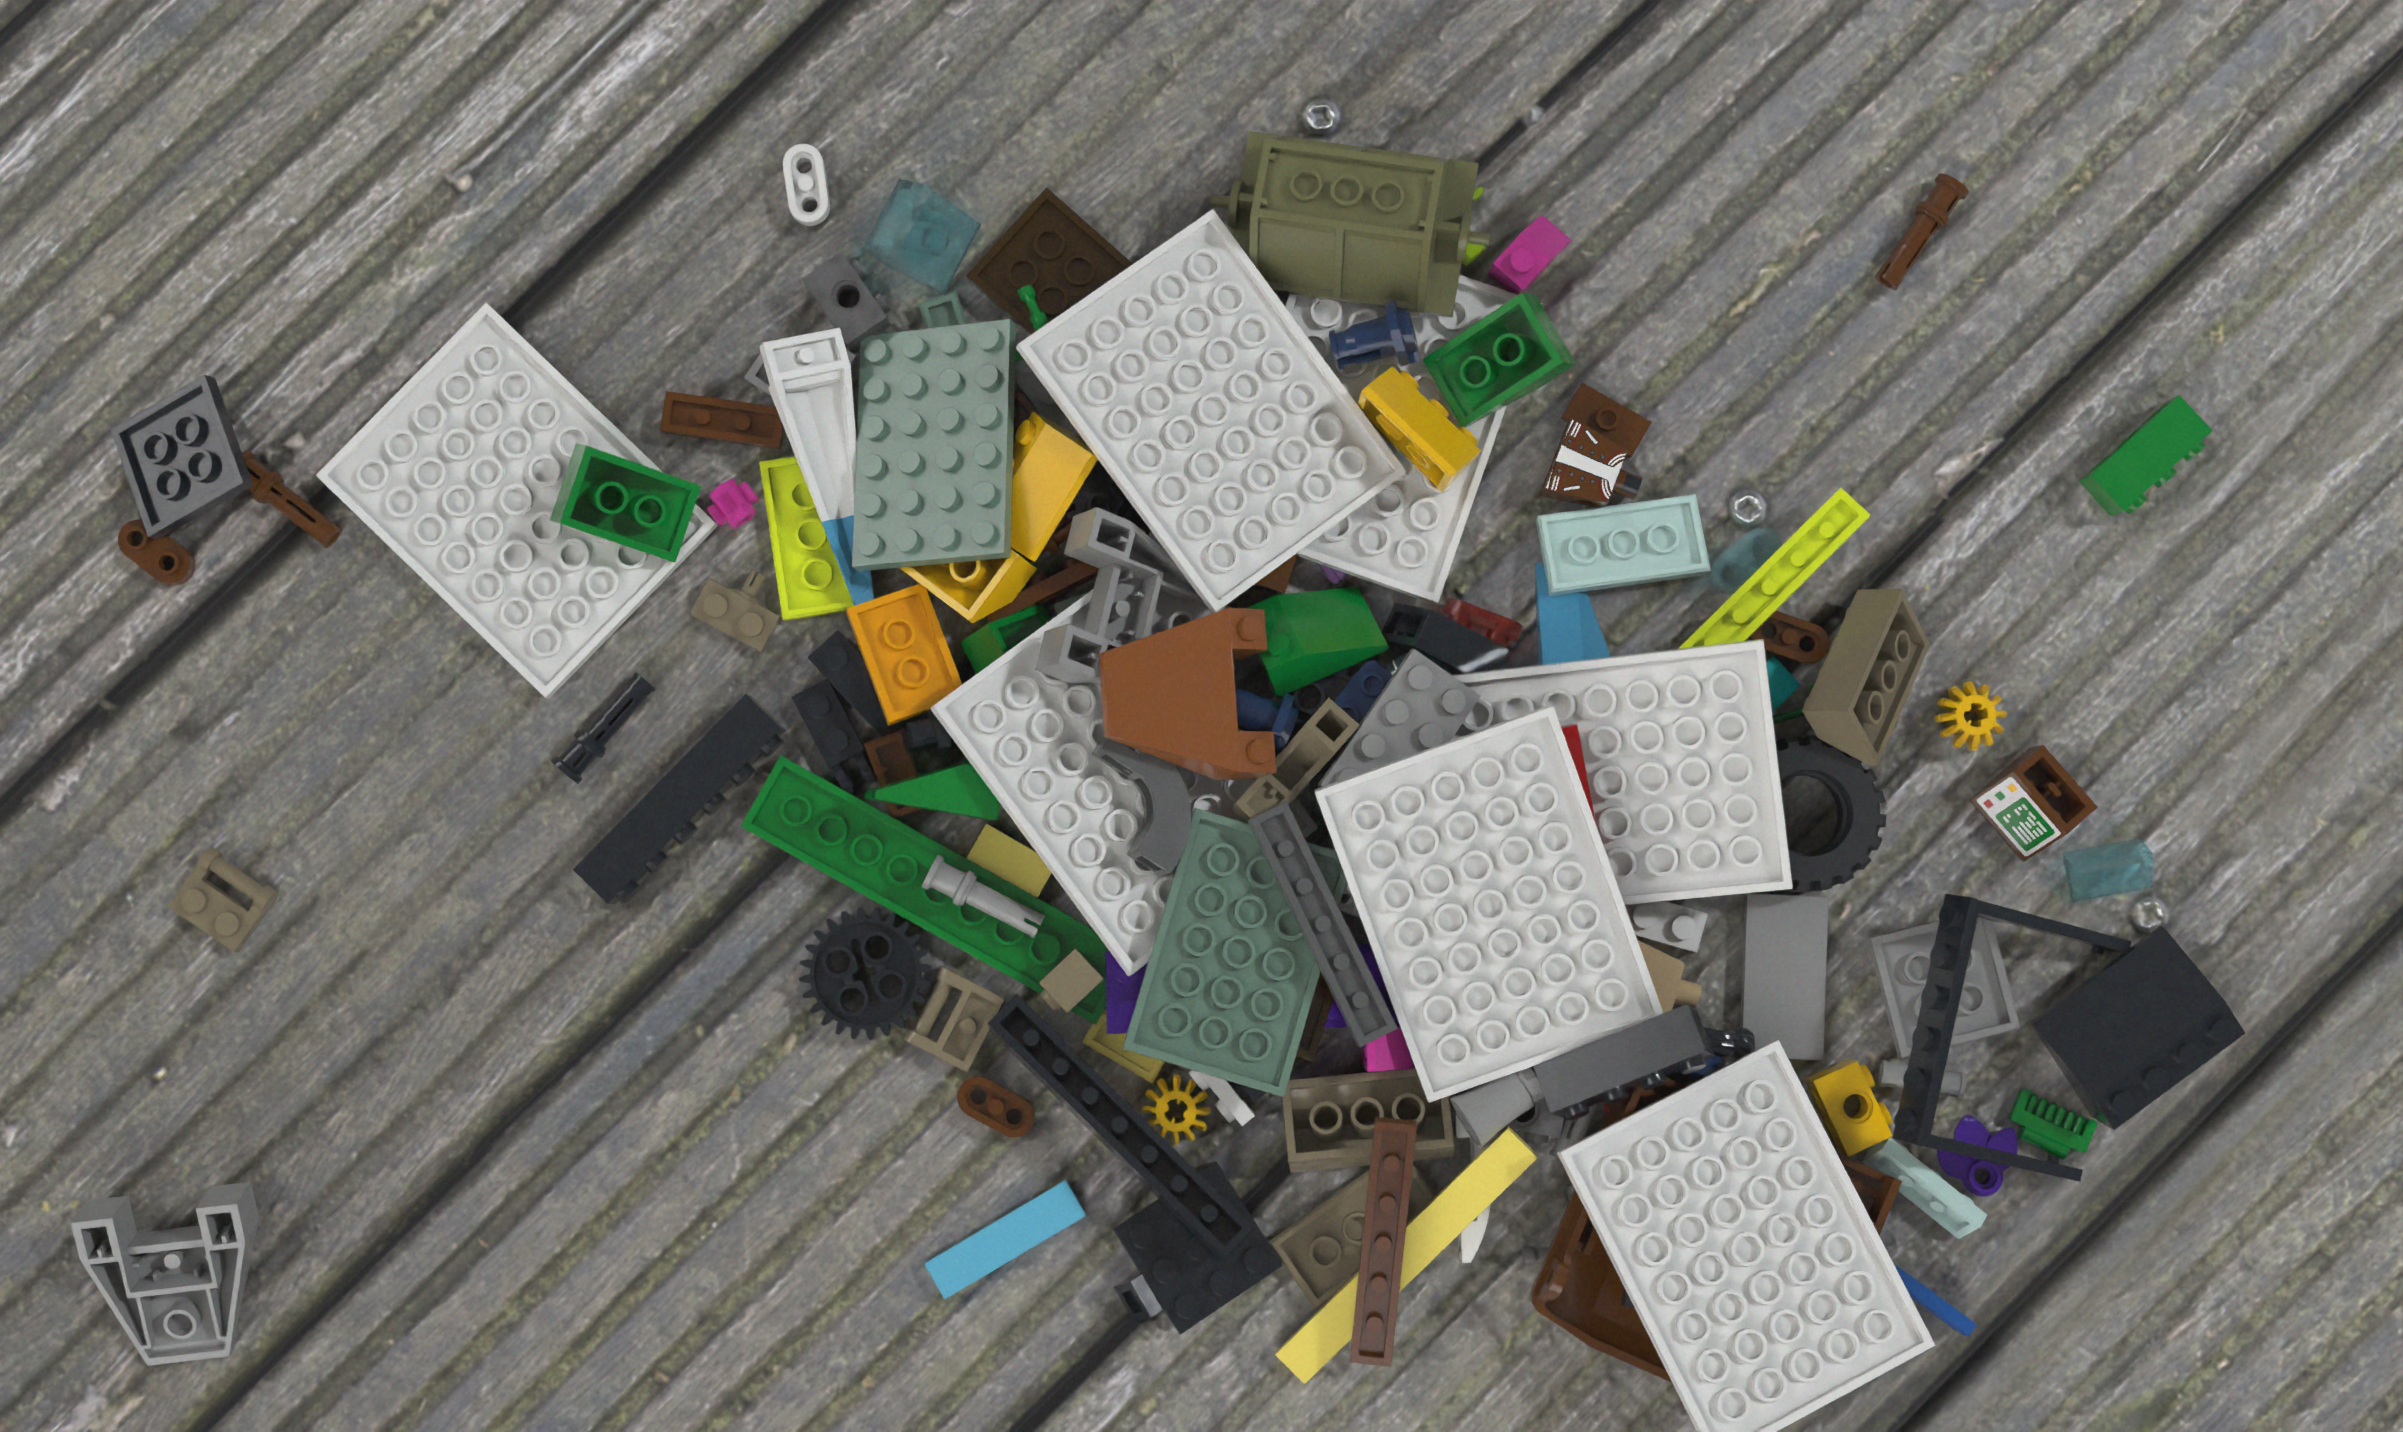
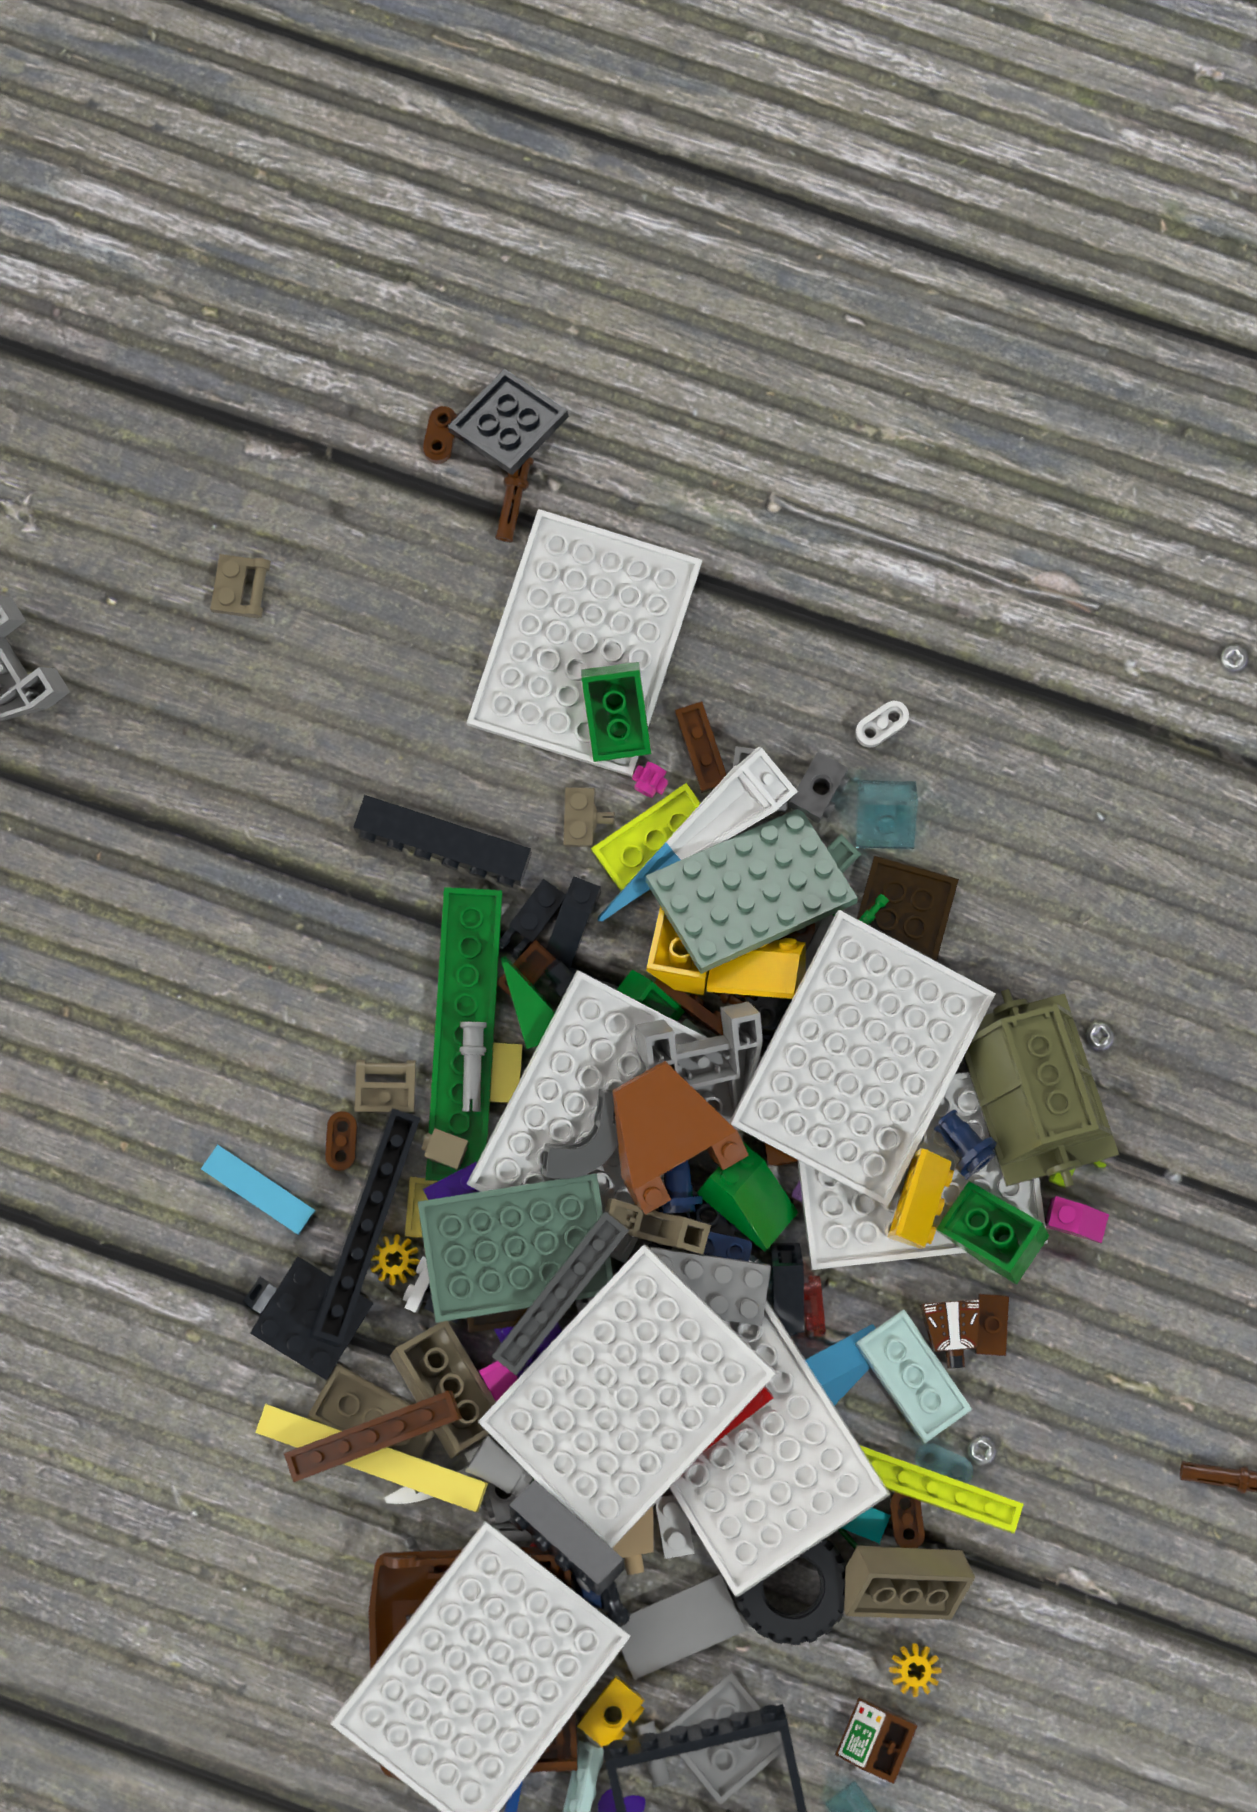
camera: 65 degrees right, 5 degrees down
black pin [551,673,655,784] -> none
black gear [799,907,933,1040] -> none
light orange plate [846,584,962,726] -> none
green brick [2078,395,2213,516] -> none

